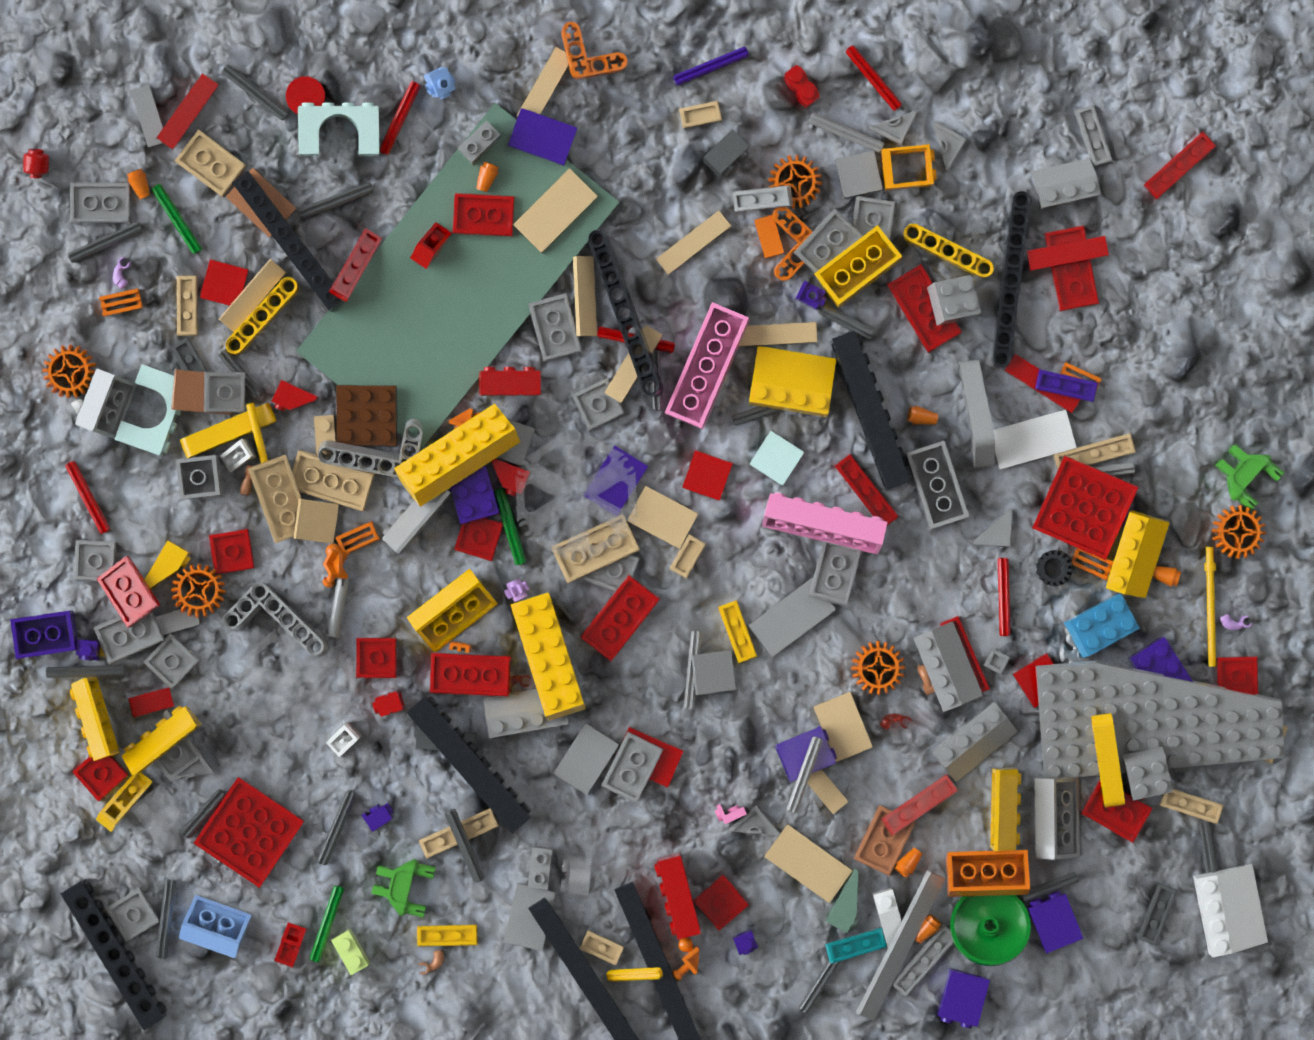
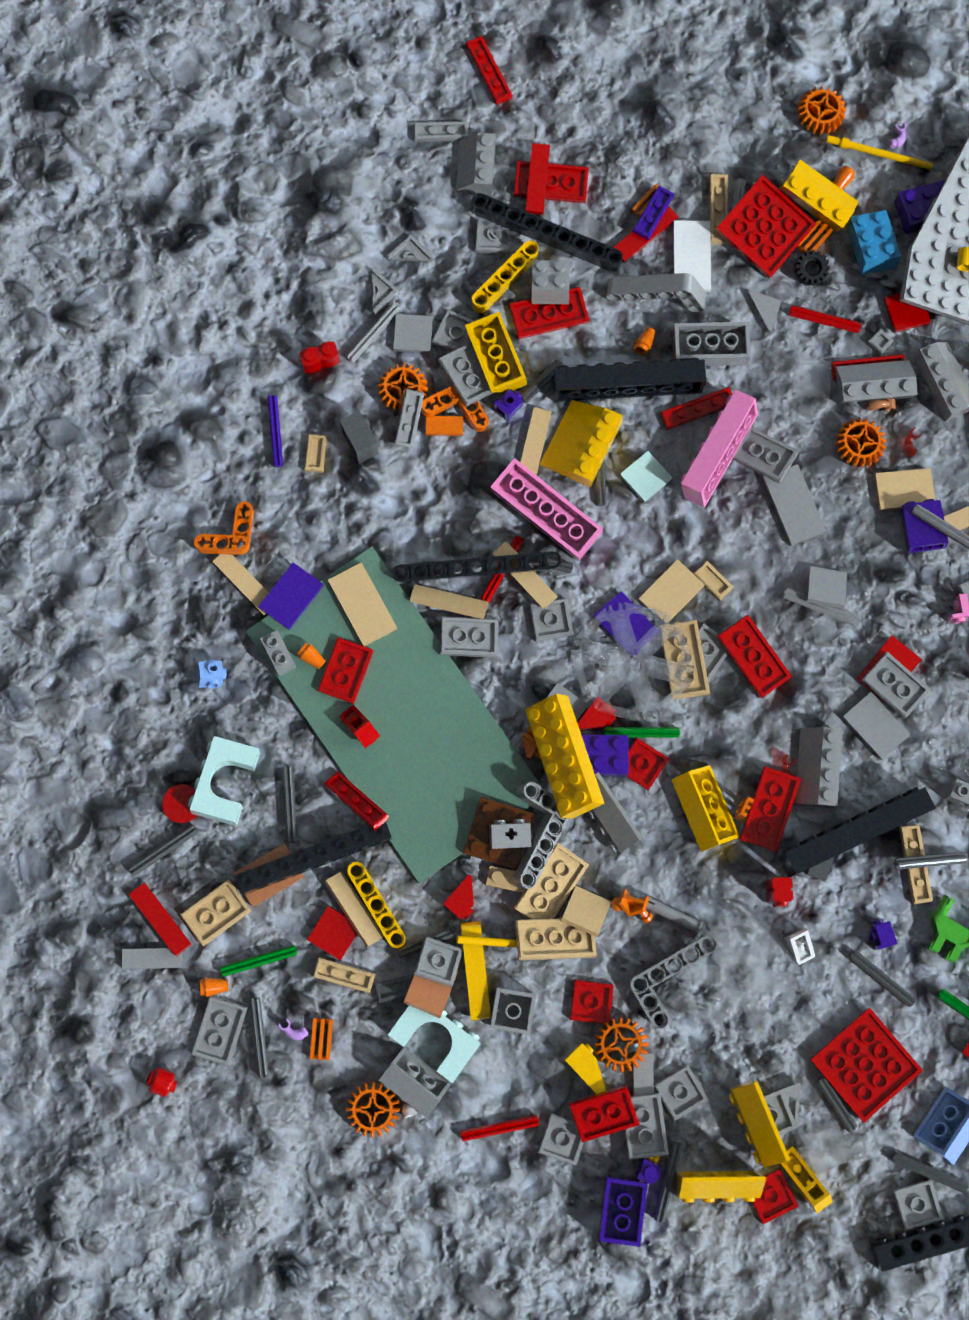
camera: 80 degrees left, 10 degrees down
red slope [128,687,174,717] -> none
white slope [220,439,257,473] -> none
nougat arm [240,465,253,496] -> none
orange tile [335,521,380,553] -> none
red tile [356,638,397,678] -> none
red axle [379,81,421,155] -> none
red brick [479,367,541,396] -> none
lavender gear [504,578,530,602] -> none
yellow brick [511,592,586,721] -> none
tan tile [656,211,731,275] -> none
red tile [682,450,733,501] -> none
yellow tile [718,600,757,663] -> none
red axle [845,45,902,111] -> none
light orange window [881,144,937,191] -> none
bright green connector [1215,445,1284,511] -> none
red tile [1216,656,1259,695] -> none
none -> light grey tile [475,219,509,255]
none -> light grey brick [489,819,531,849]

